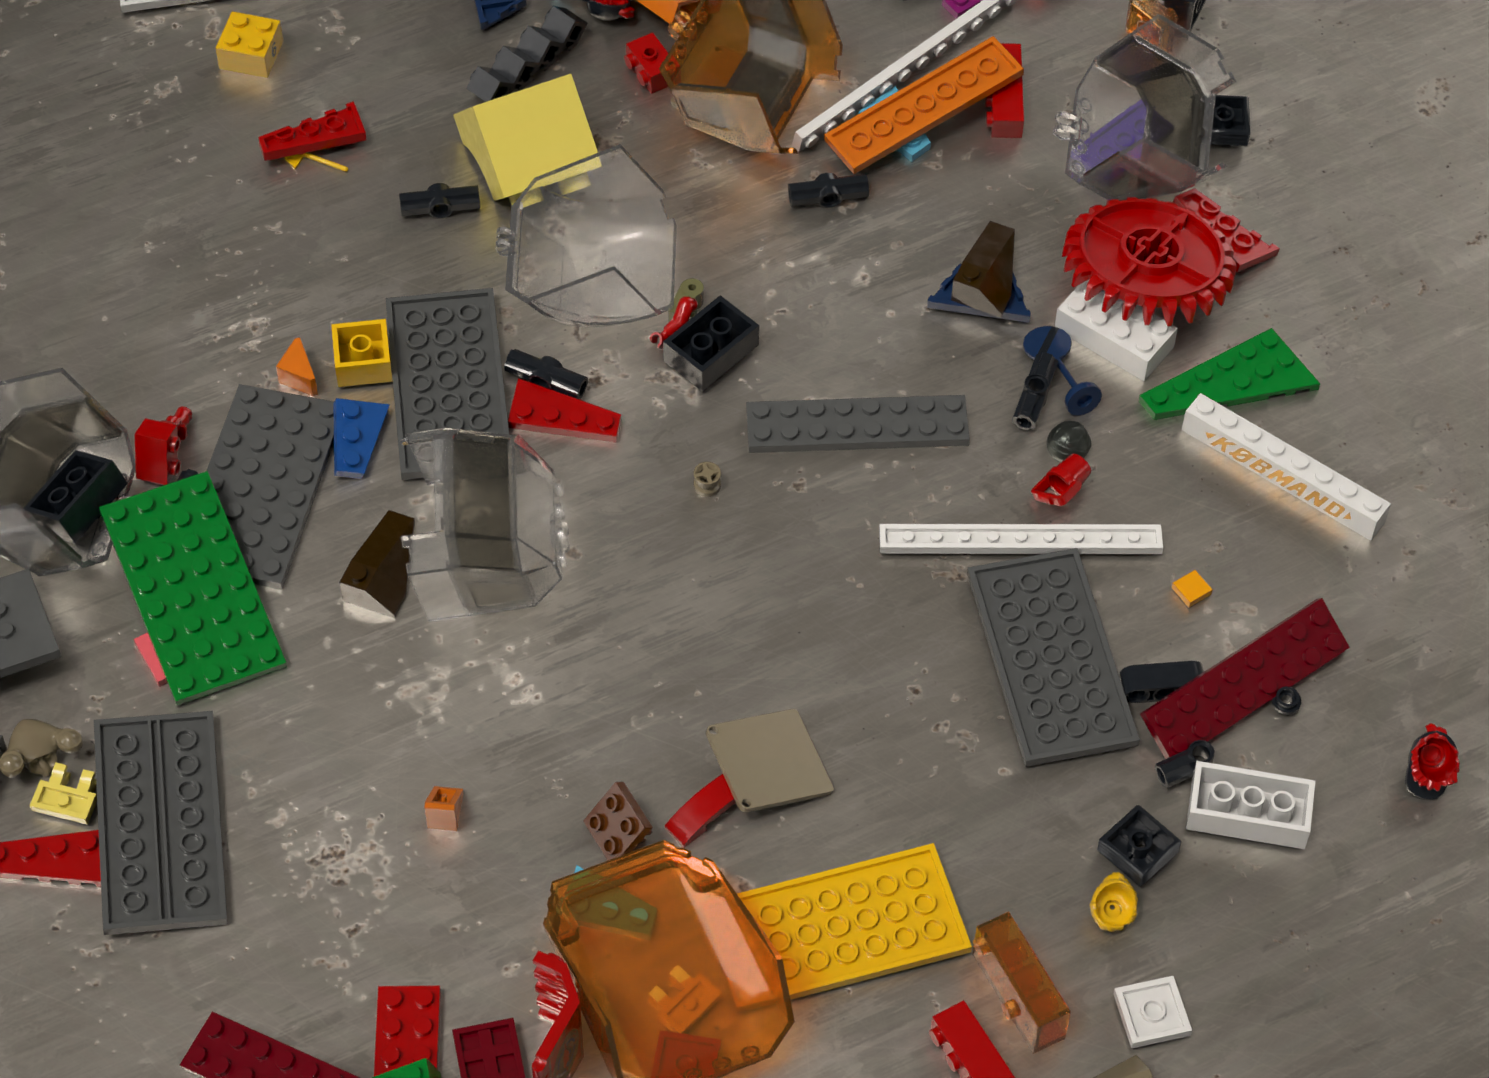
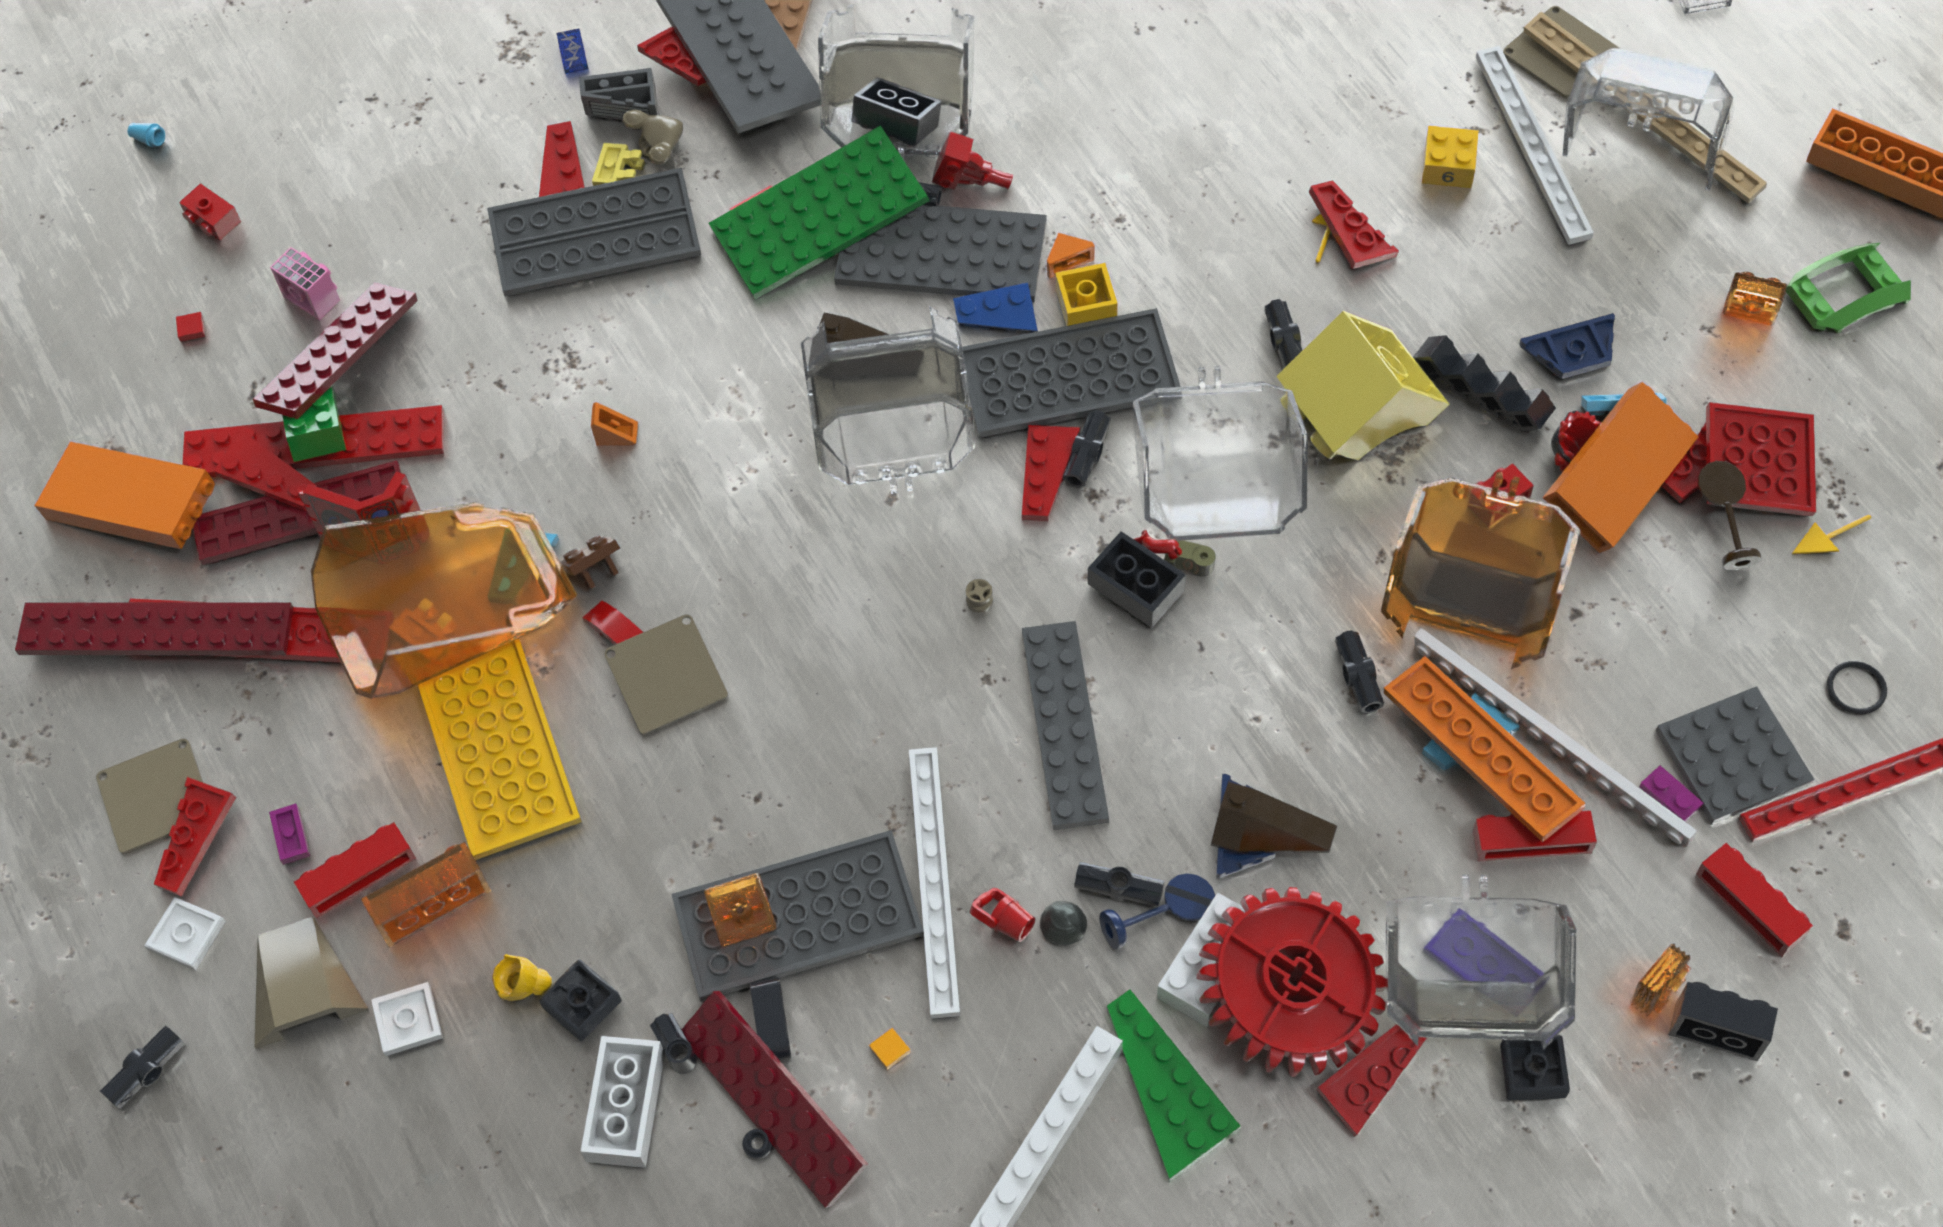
camera: 90 degrees right, 5 degrees up
none -> clear orange brick [704,873,777,947]

